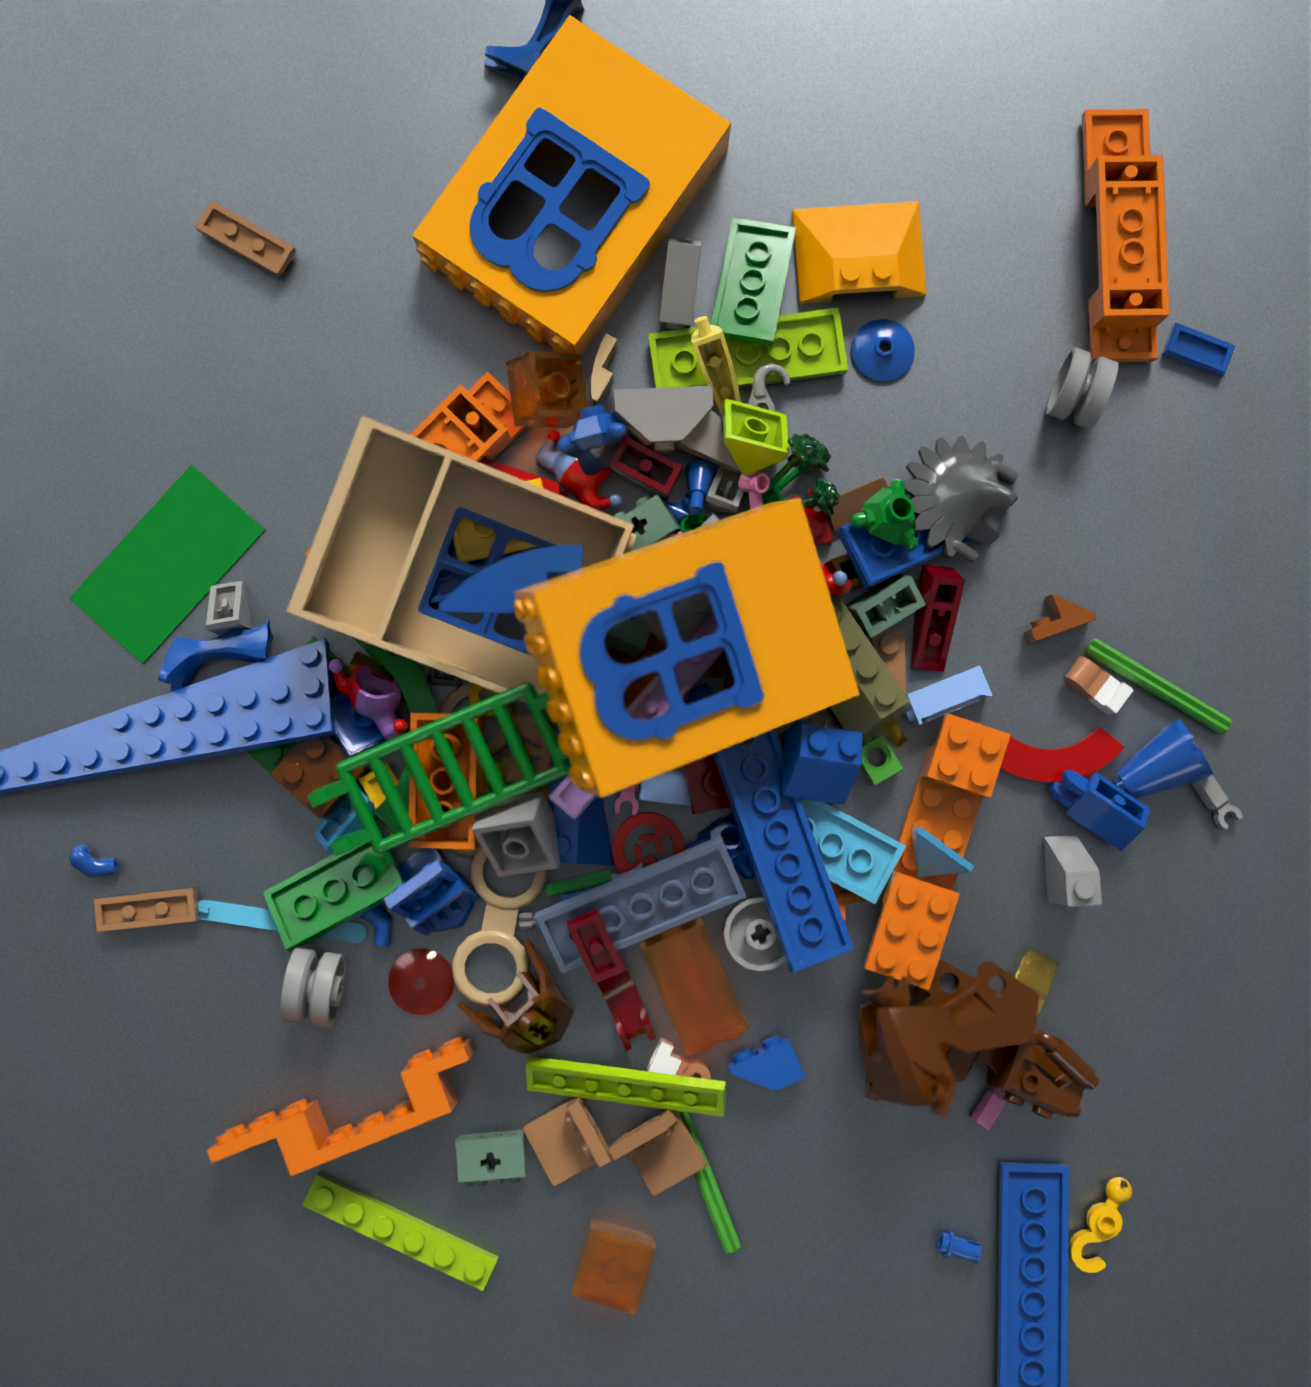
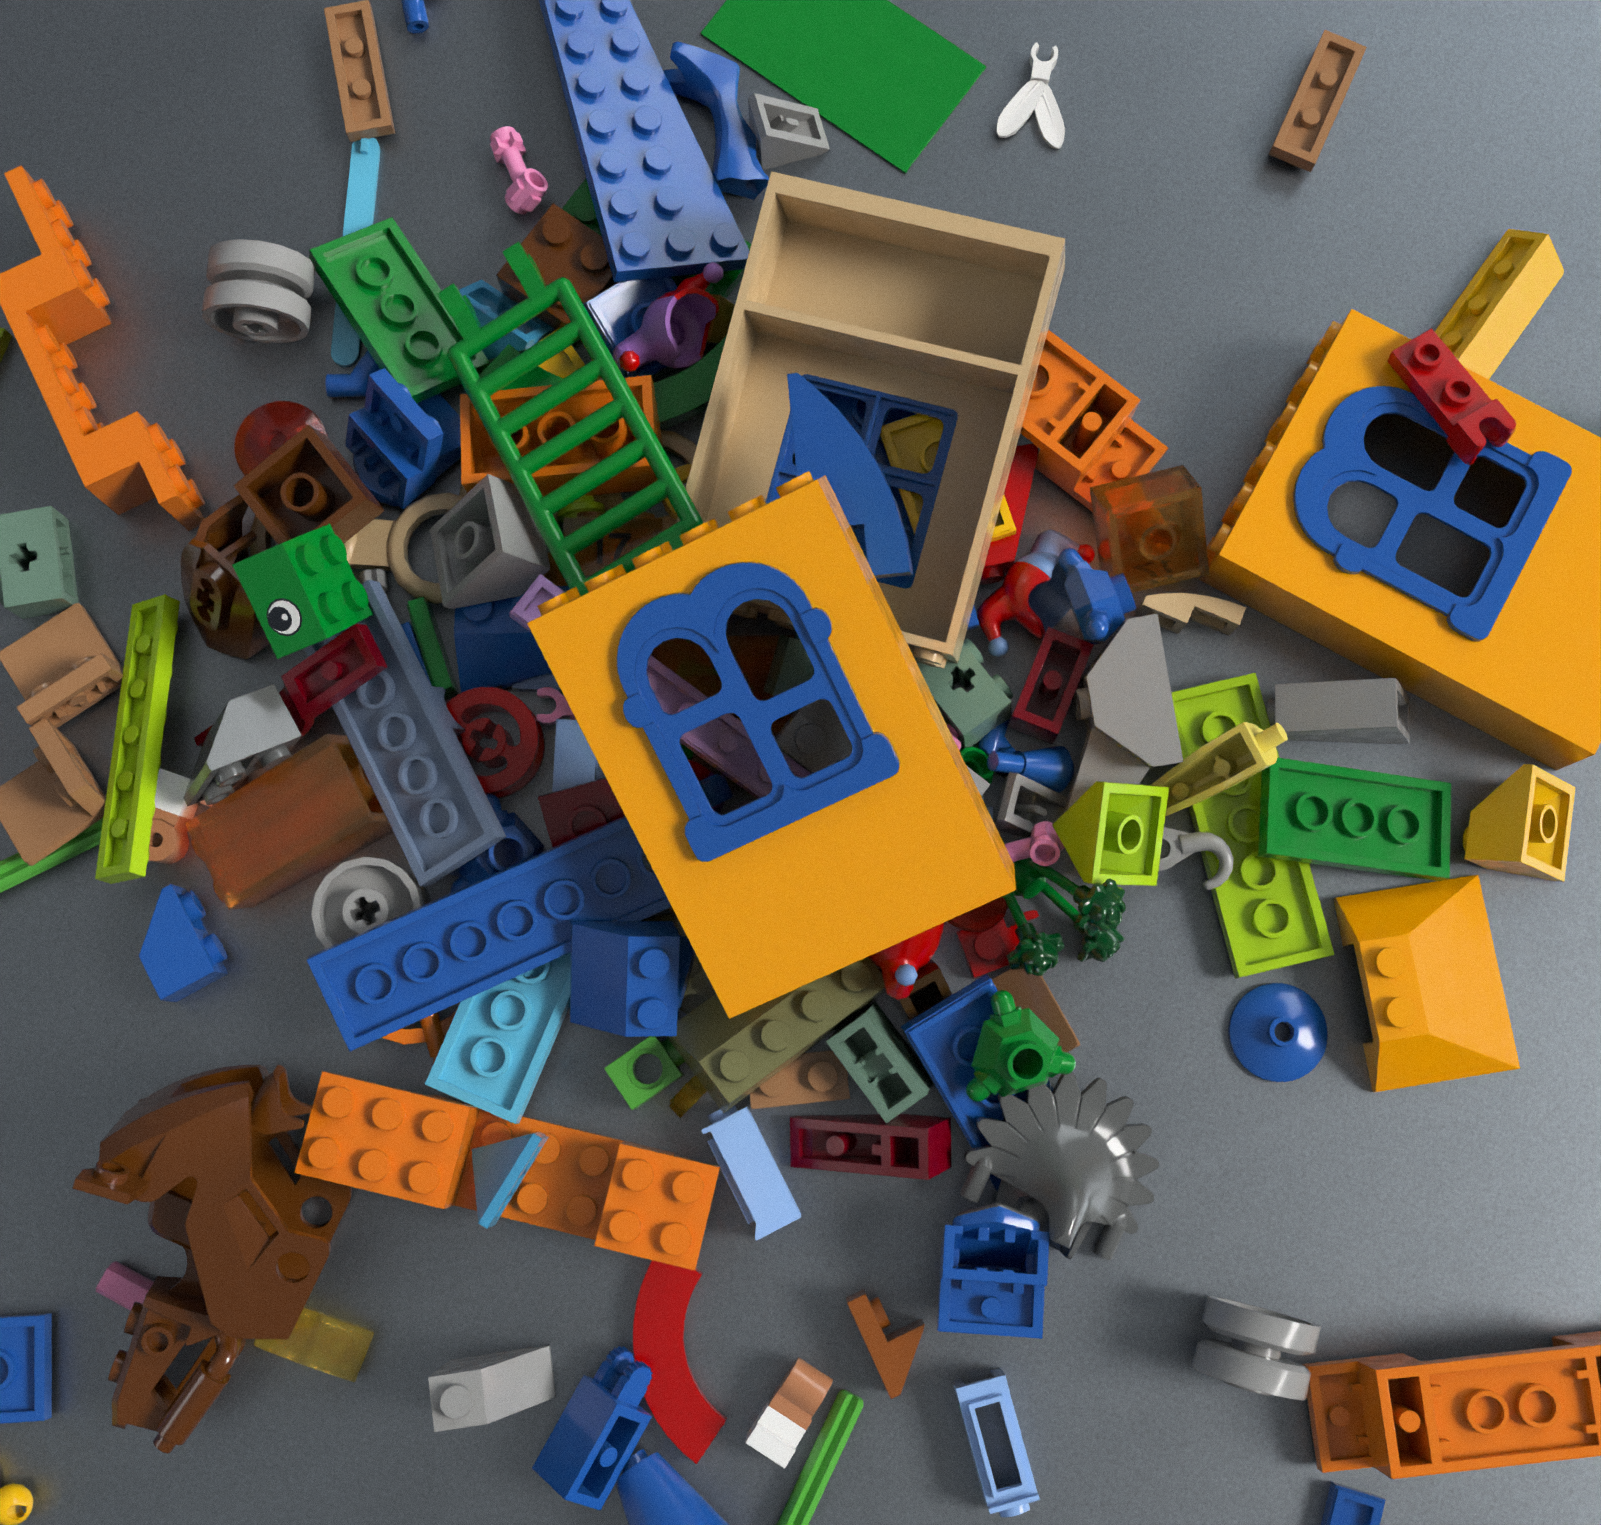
camera: 90 degrees right, 5 degrees down
none -> slope [183,684,302,806]
none -> green brick [232,524,373,659]
none -> reddish brown brick [233,424,385,544]
none -> bright pink bar [490,126,548,215]
none -> blue piece [937,1203,1049,1339]
none -> light blue window [952,1368,1040,1518]
none -> white piece [996,42,1065,149]
none -> red plate [1387,328,1516,465]
none -> yellow panel [1434,229,1564,379]
none -> yellow slope [1463,764,1576,882]

